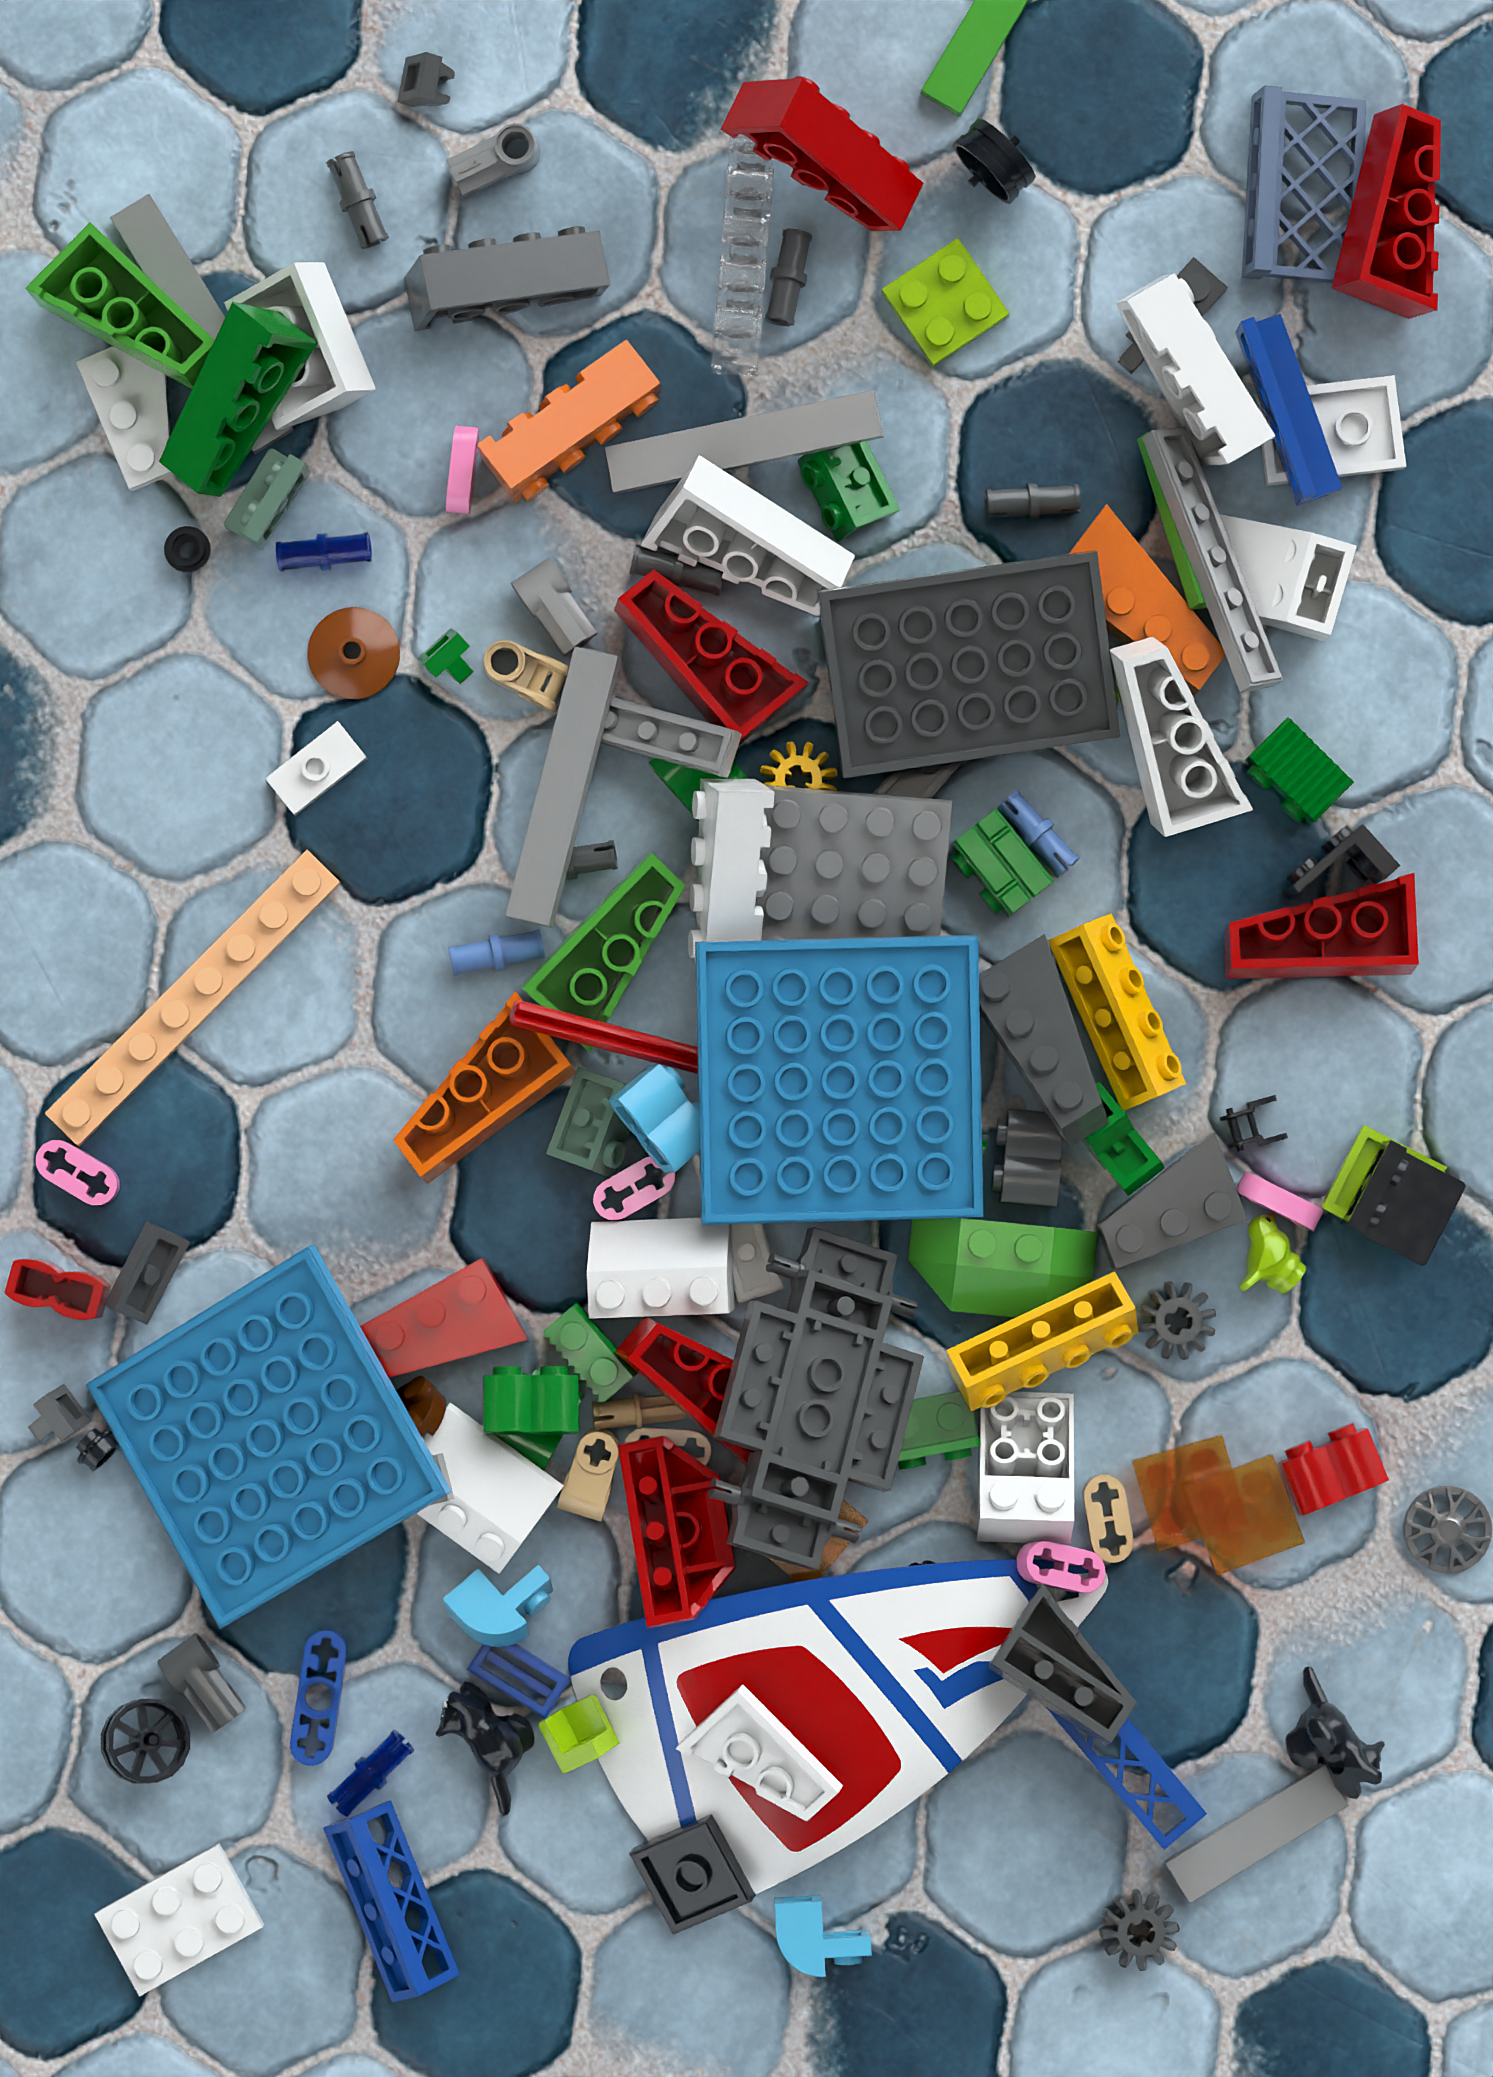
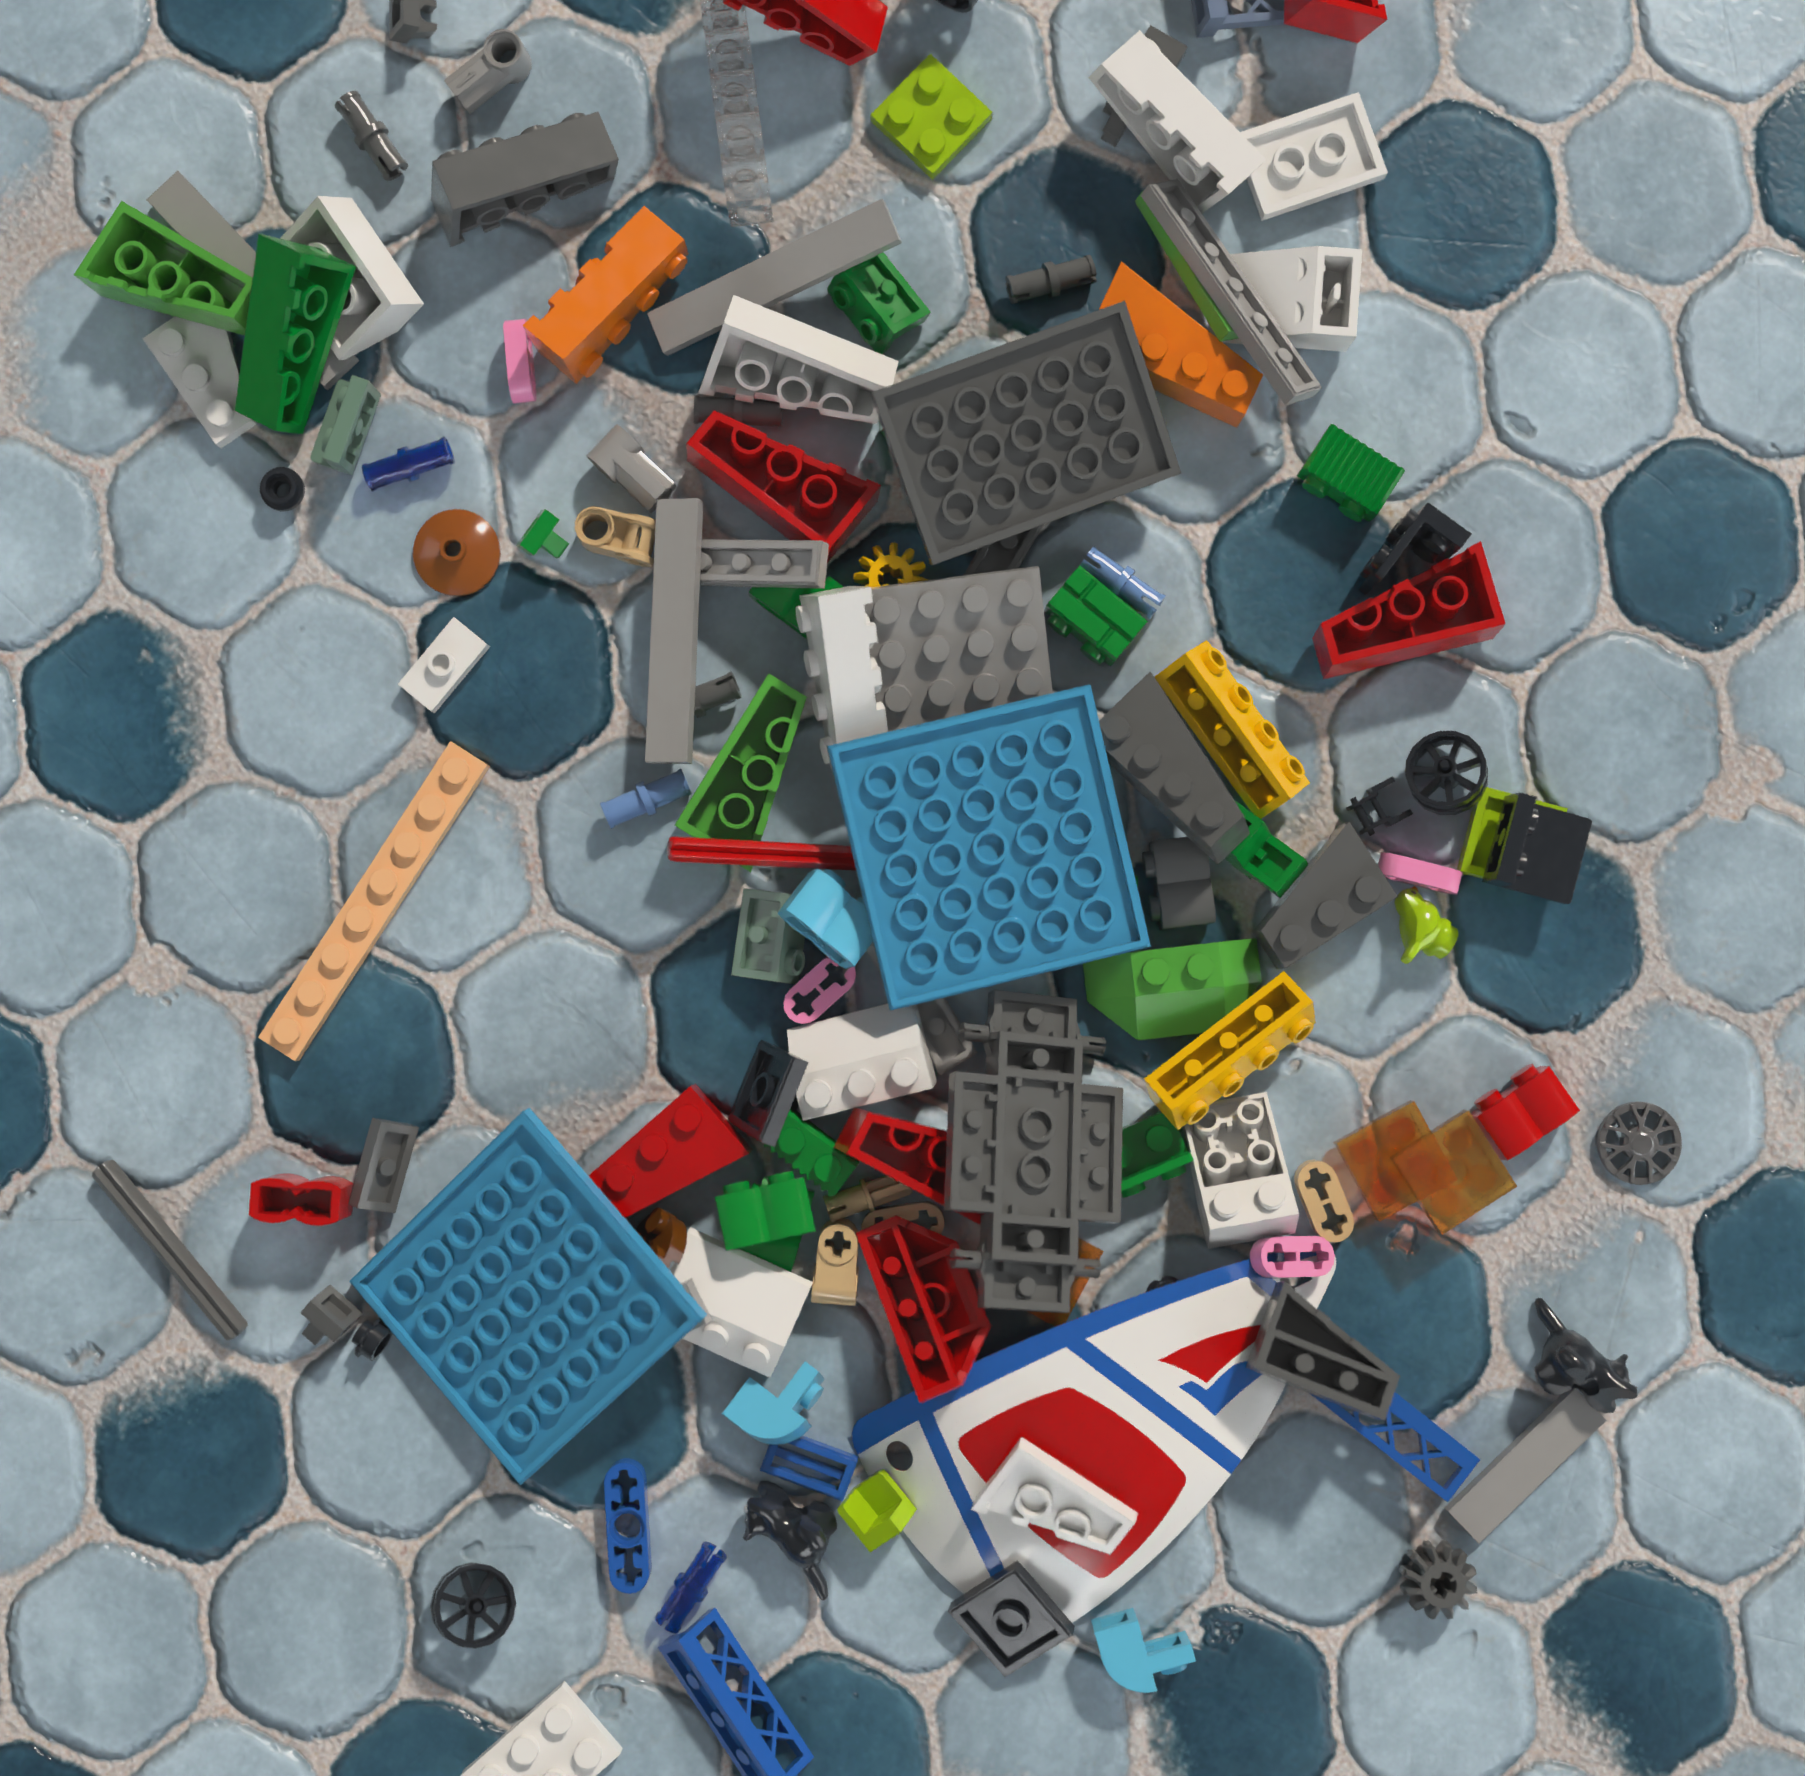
camera: 10 degrees left, 0 degrees up
bright pink beam [36,1140,120,1206] -> none
dark grey piece [157,1633,246,1733] -> none
orange wedge [393,991,576,1184] -> none
dark grey pin [765,228,812,327] -> none
white wedge [1110,637,1253,837] -> none
dark grey gear [1138,1281,1216,1360] -> none
blue fence [1235,314,1342,506] -> none
none -> black tile [728,1040,809,1147]
none -> black wheel [1405,731,1488,815]

